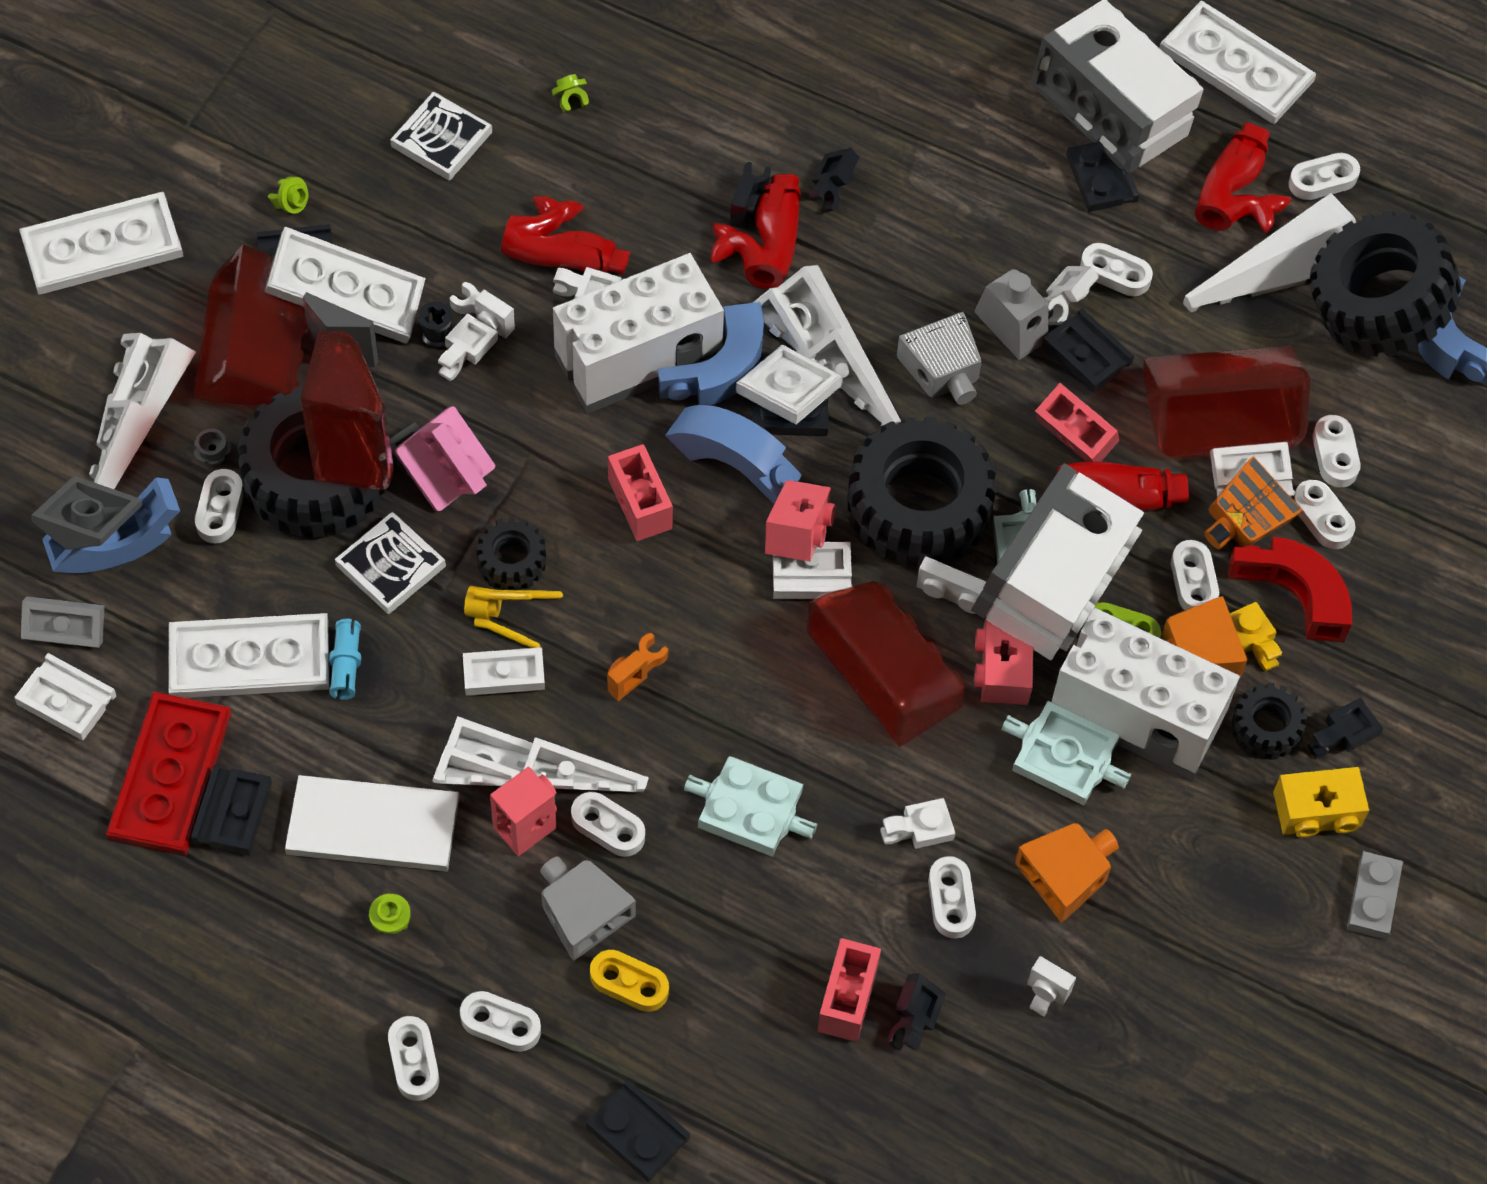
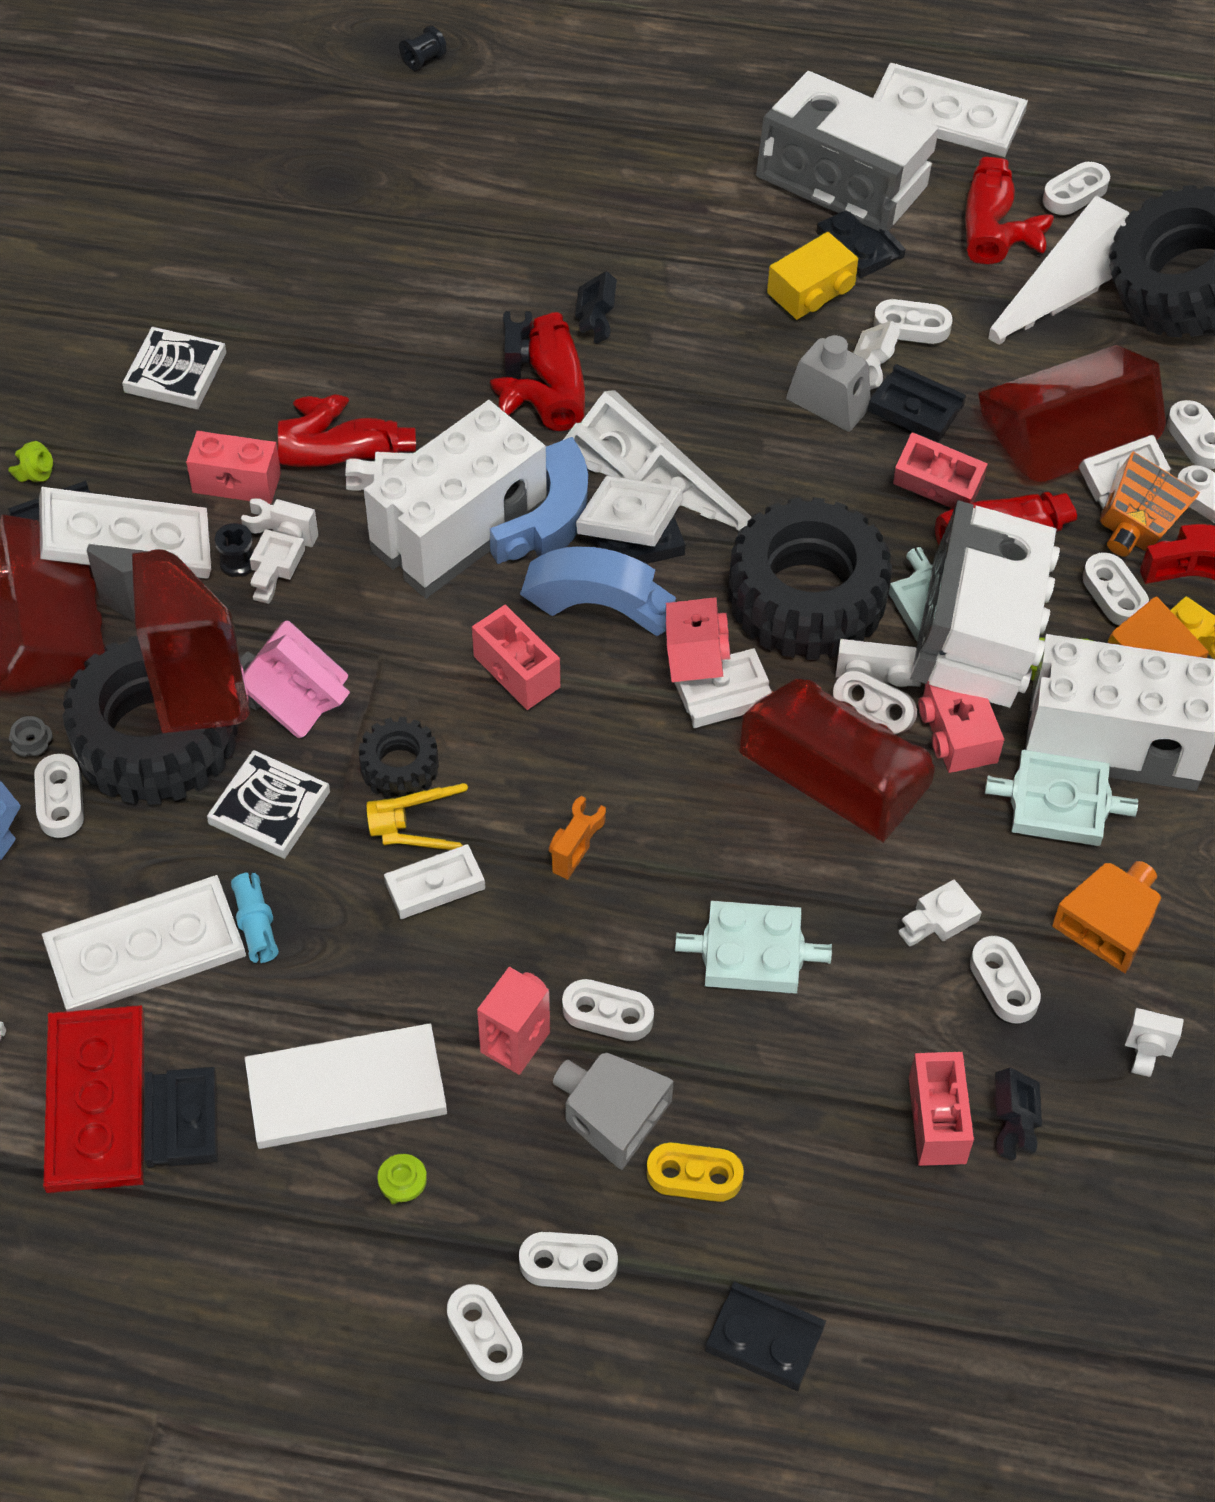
camera: 15 degrees left, 5 degrees down
white wedge [432,716,649,792] -> none
lime plate [551,74,589,113] -> none
light grey torso [897,312,981,405] -> none
none -> coral brick [186,431,281,504]
none -> yellow brick [767,232,858,320]
none -> white plate [833,671,917,734]

